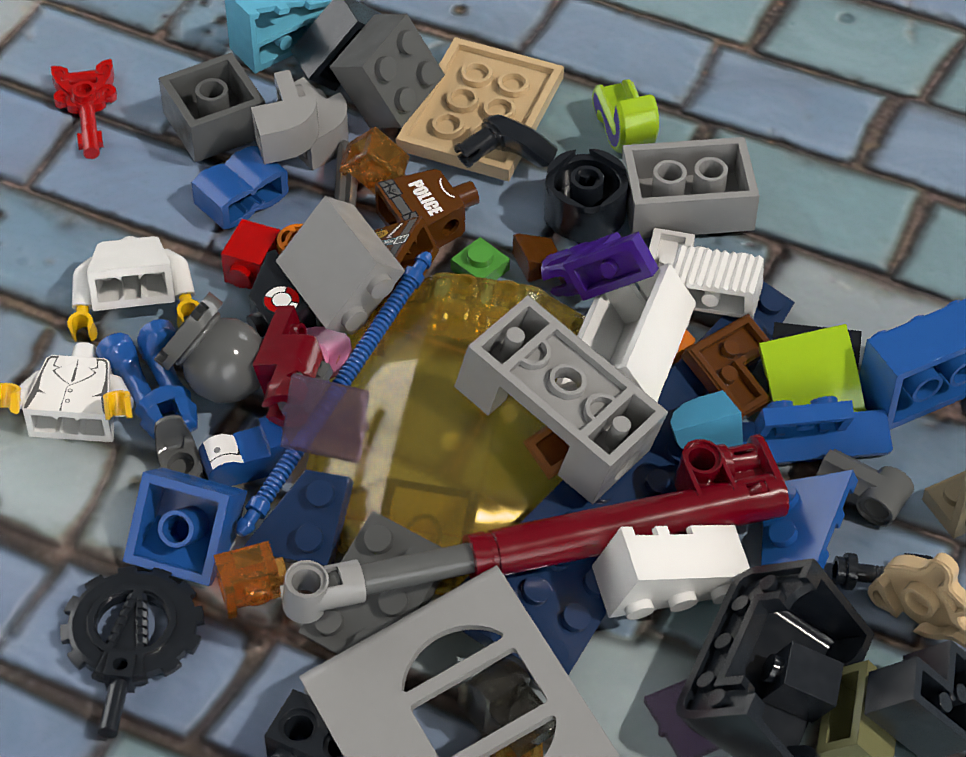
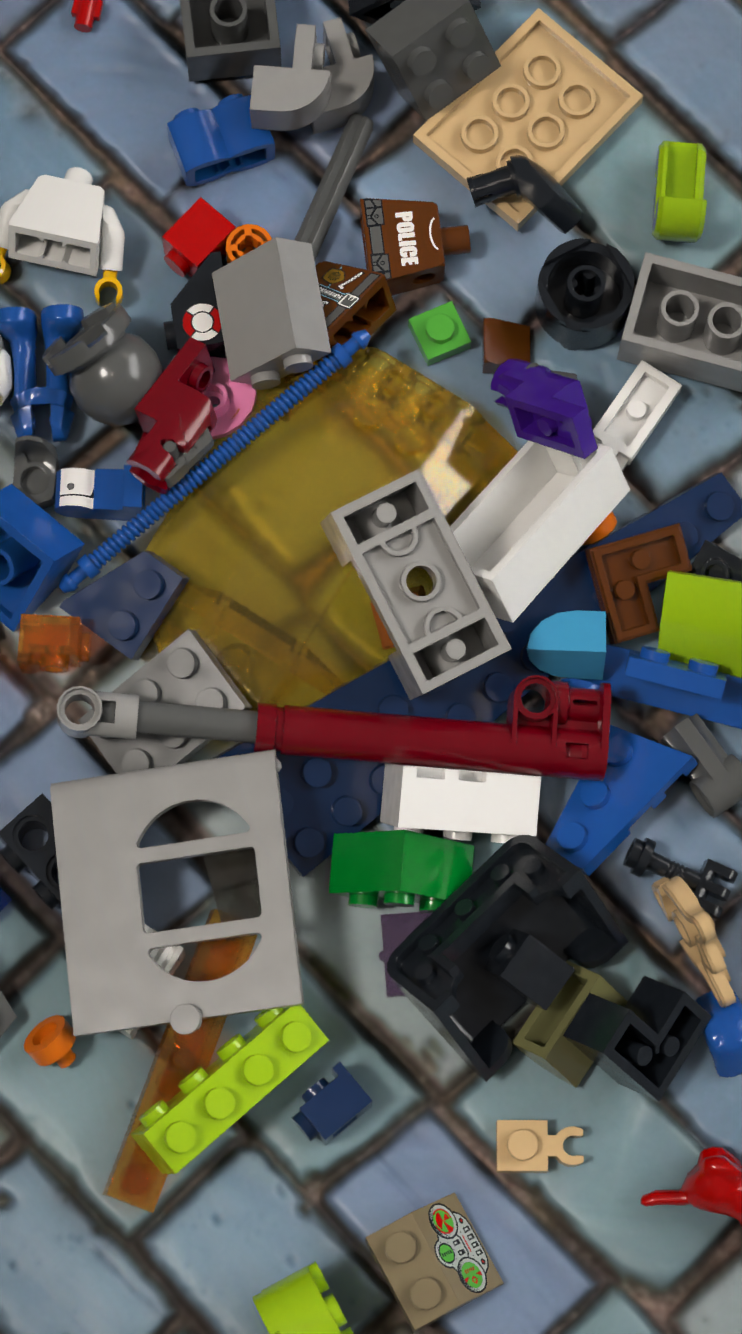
camera: 20 degrees right, 25 degrees up
clear purple piece [281,373,370,464] -> none
clear orange brick [339,126,410,194] -> none
white brick [672,244,764,319] -> none
none -> green brick [329,830,475,914]

